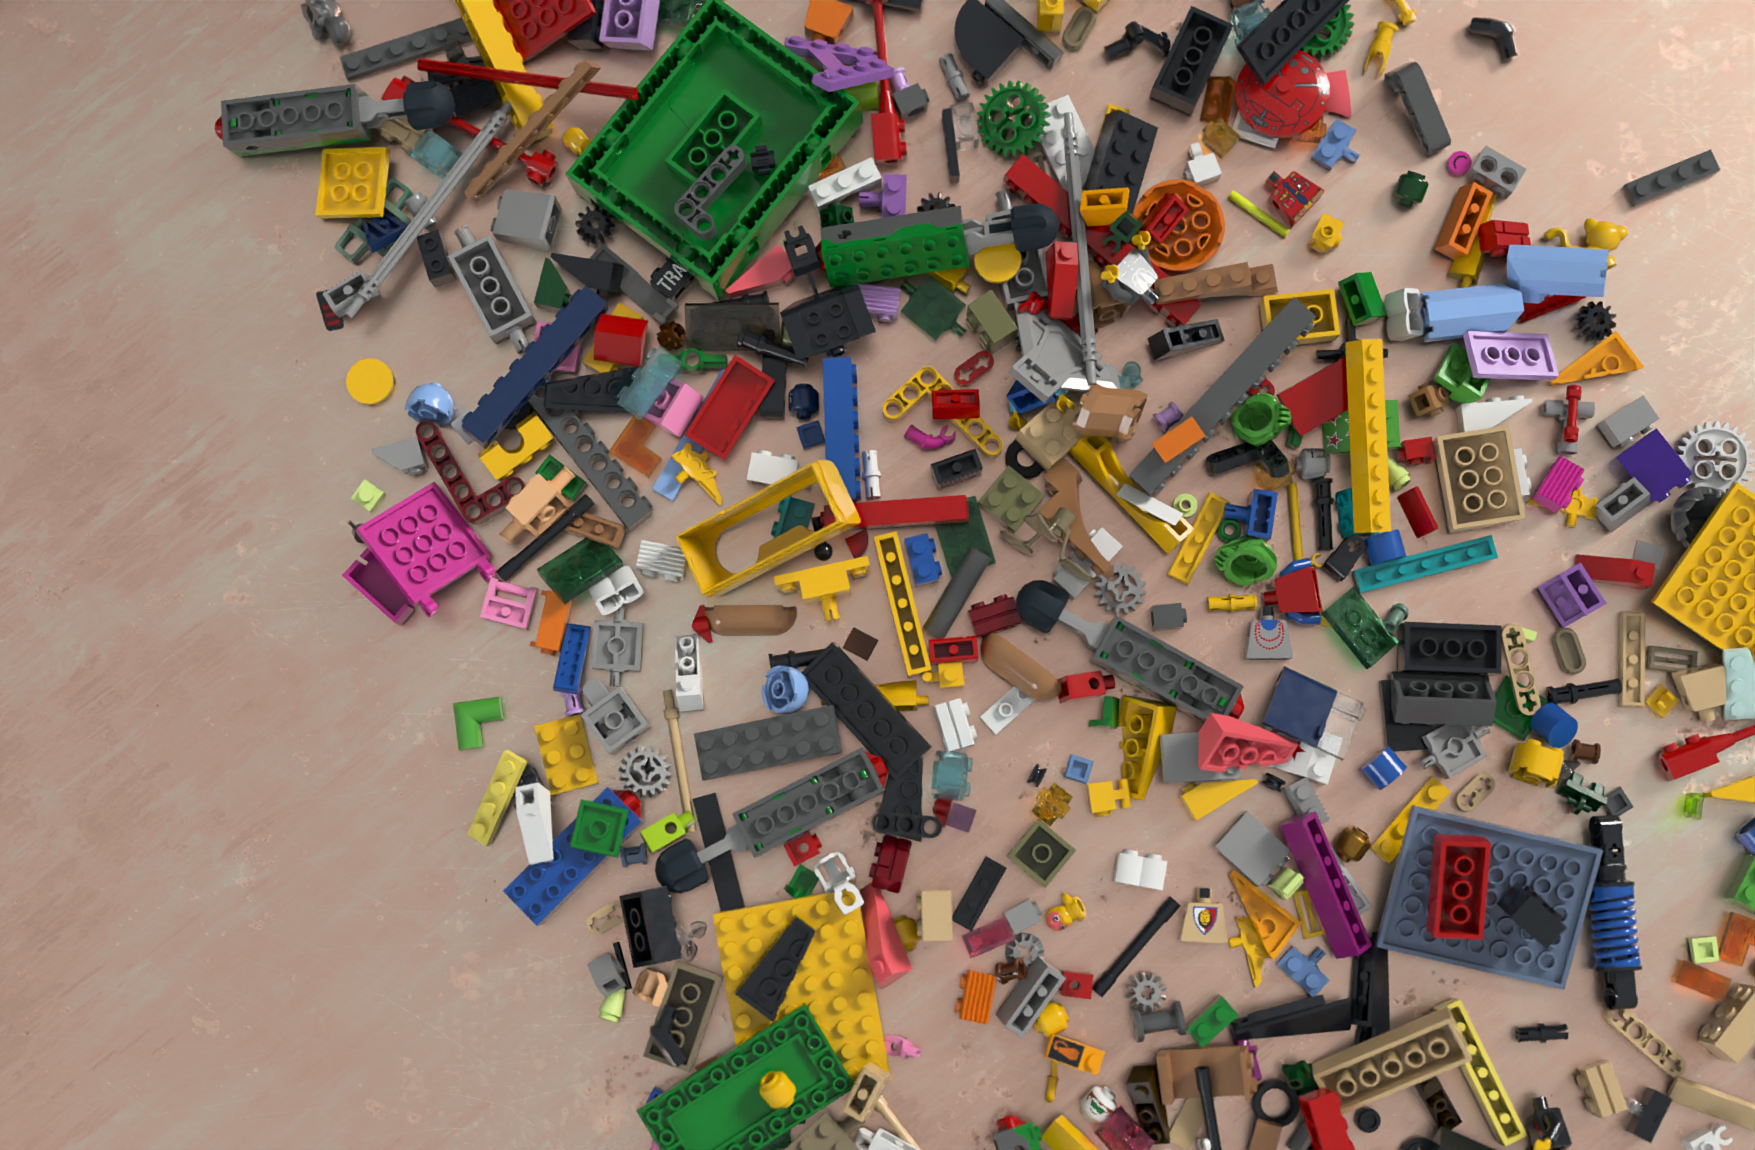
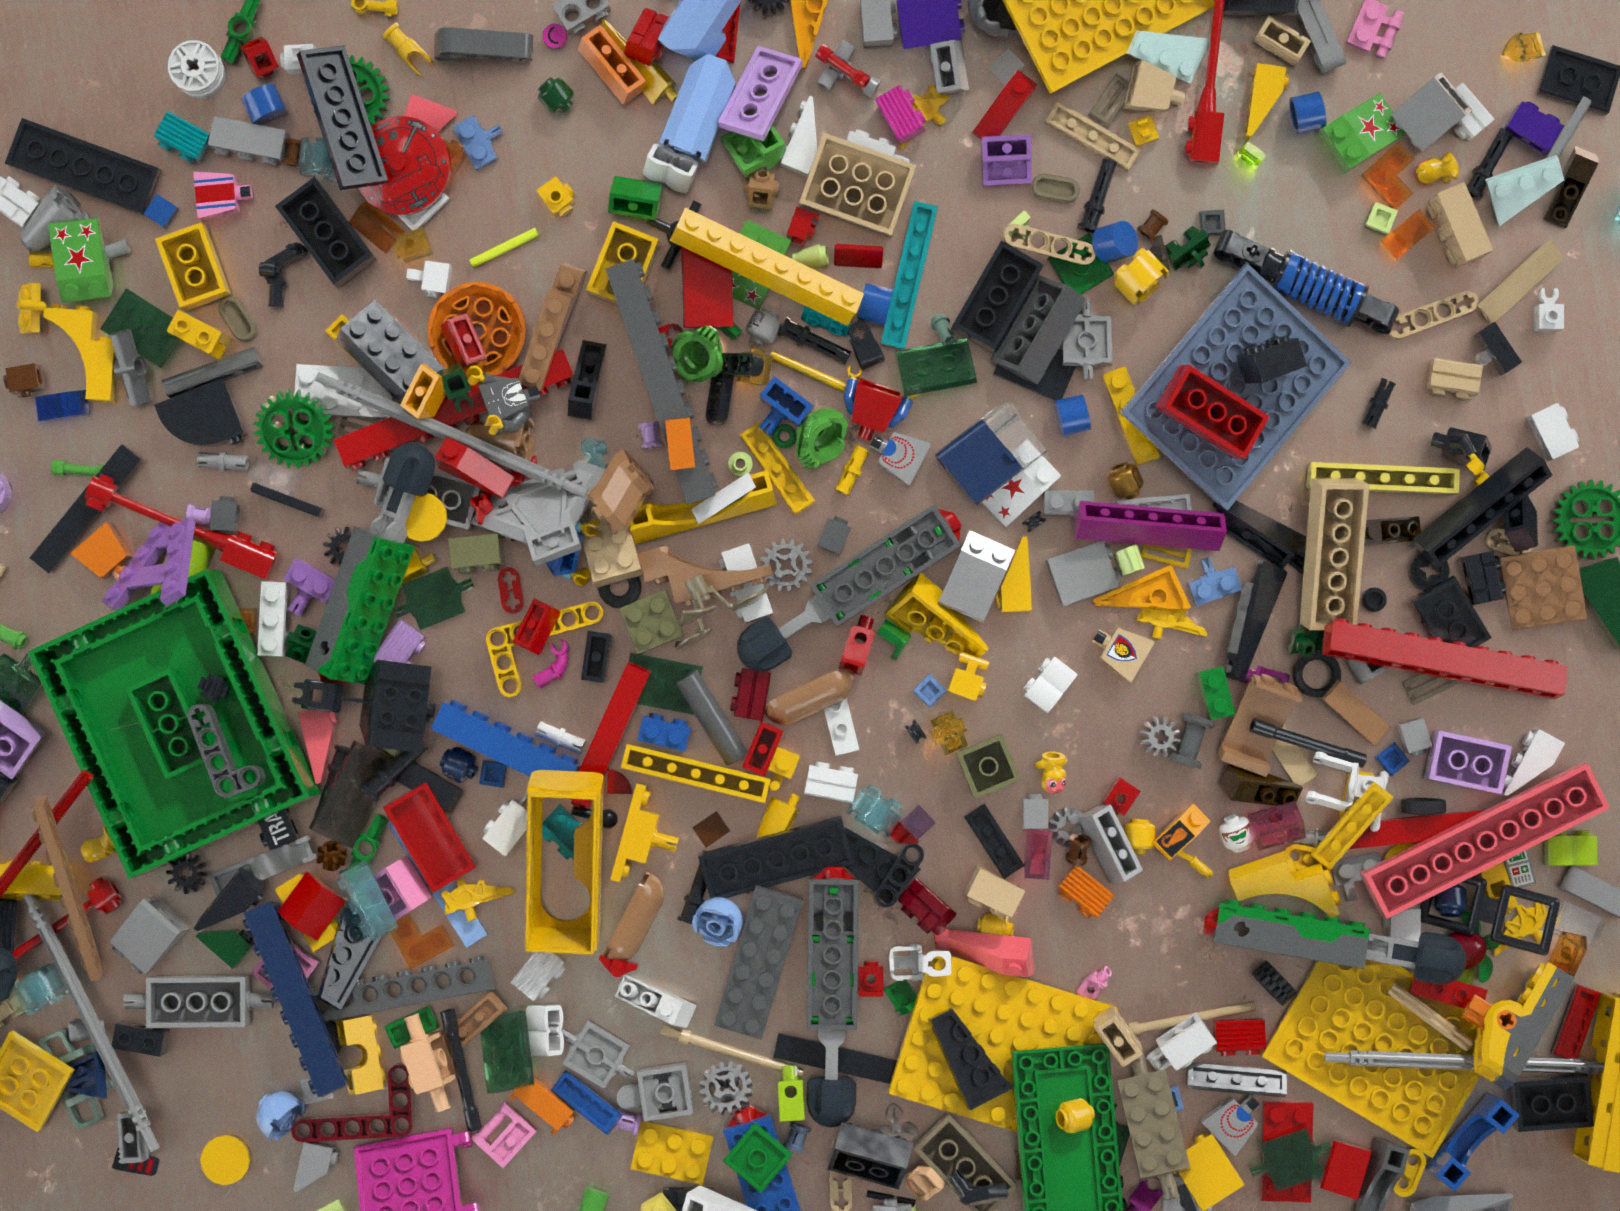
camera: 60 degrees left, 5 degrees up
black piece [1092,896,1181,997] -> none
coral wedge [1198,713,1299,772] -> none
torso [1265,171,1325,229] -> none
tan beam [1454,773,1495,812] -> none

